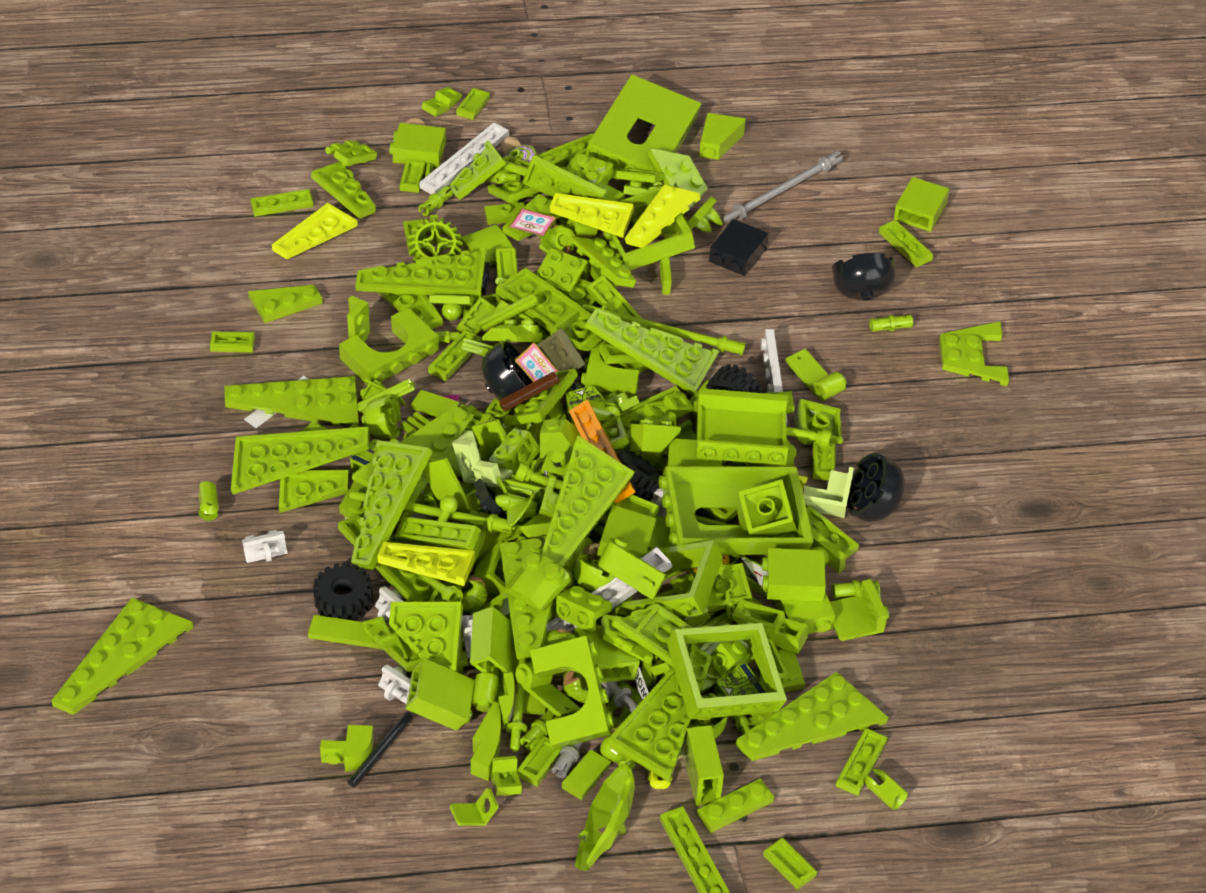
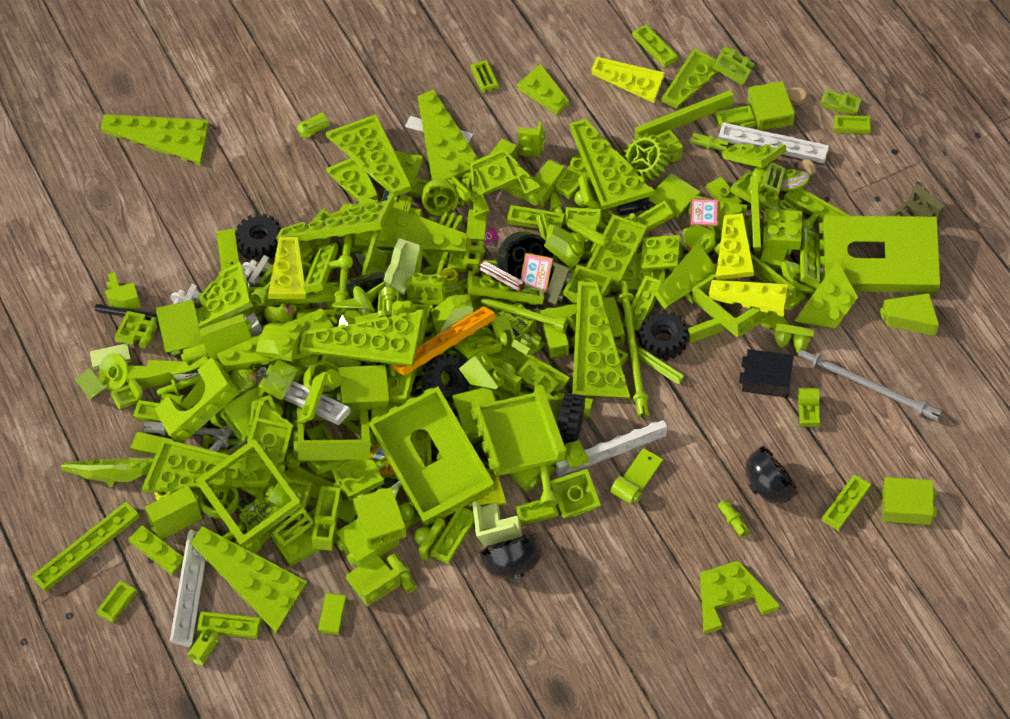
camera: 75 degrees right, 10 degrees up
white hips [242,530,288,563] -> none
lime slope [738,480,797,536] -> none
none -> yellowish green tile [90,344,131,370]
none -> lime dish [98,353,129,391]
none -> lime plate [115,311,158,348]
none -> white plate [170,530,205,647]
none -> lime tile [318,593,346,635]
none -> lime wing [470,148,541,219]
none -> lime piece [481,298,568,333]
none -> lime tile [634,90,734,140]
none -> lime axle [637,347,684,384]
none -> black tyre [640,310,688,361]
none -> lime plate [798,388,820,427]
none -> olive plate [889,184,945,223]

